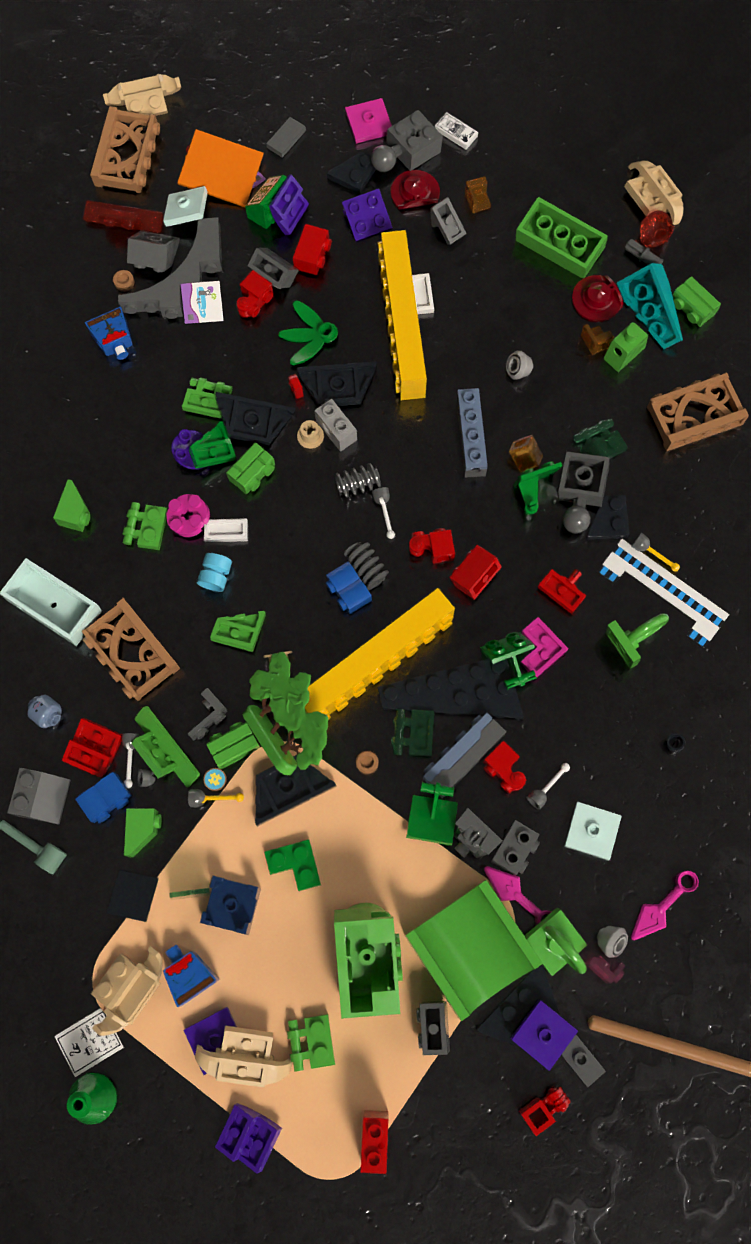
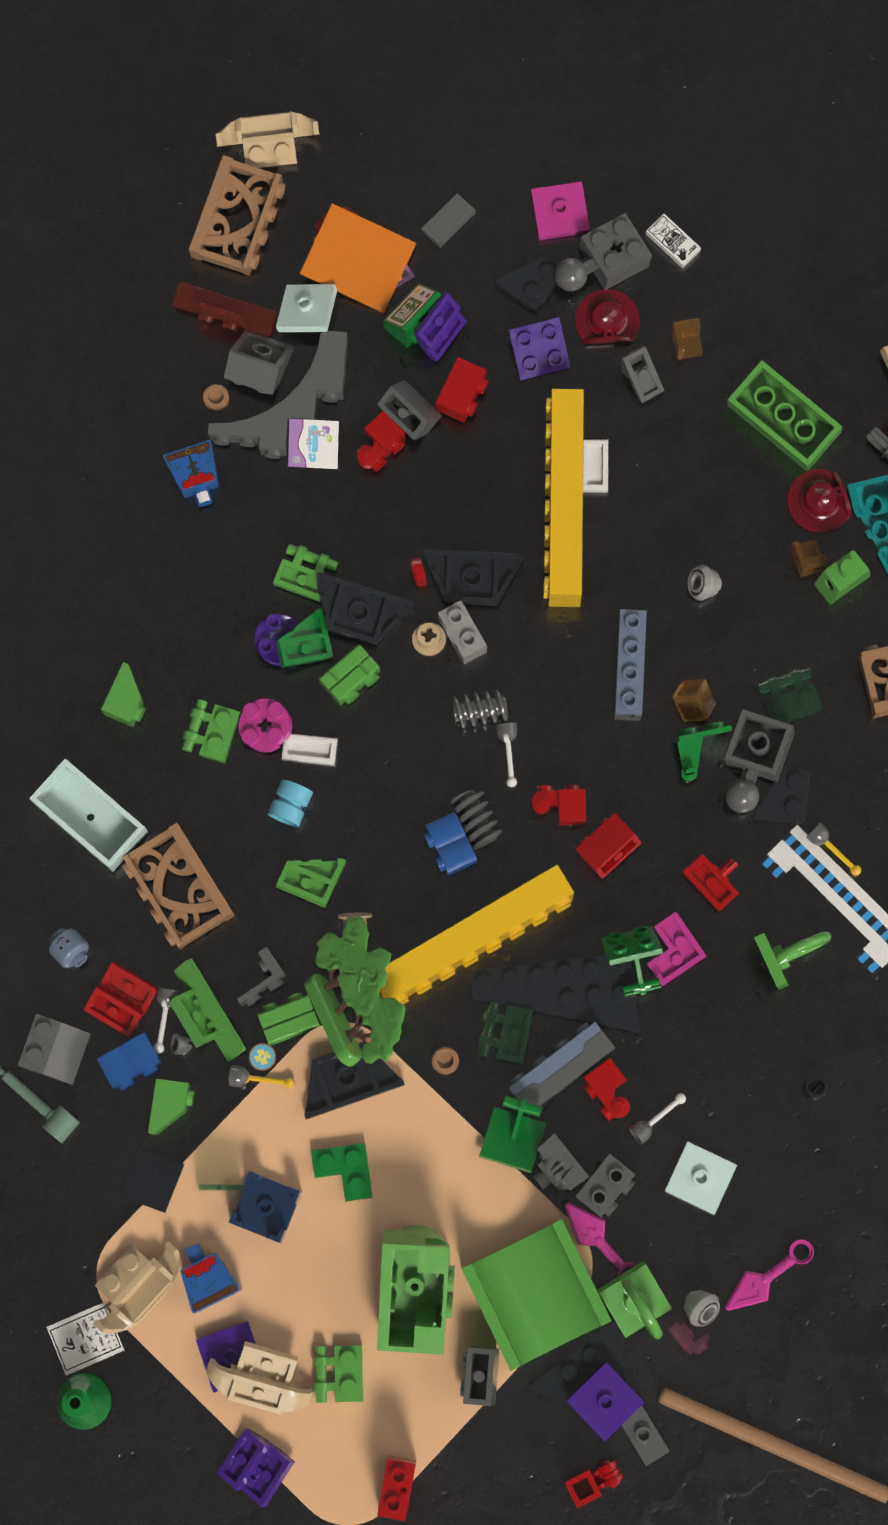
camera: 10 degrees right, 5 degrees up
green plant [278,301,338,365] -> none

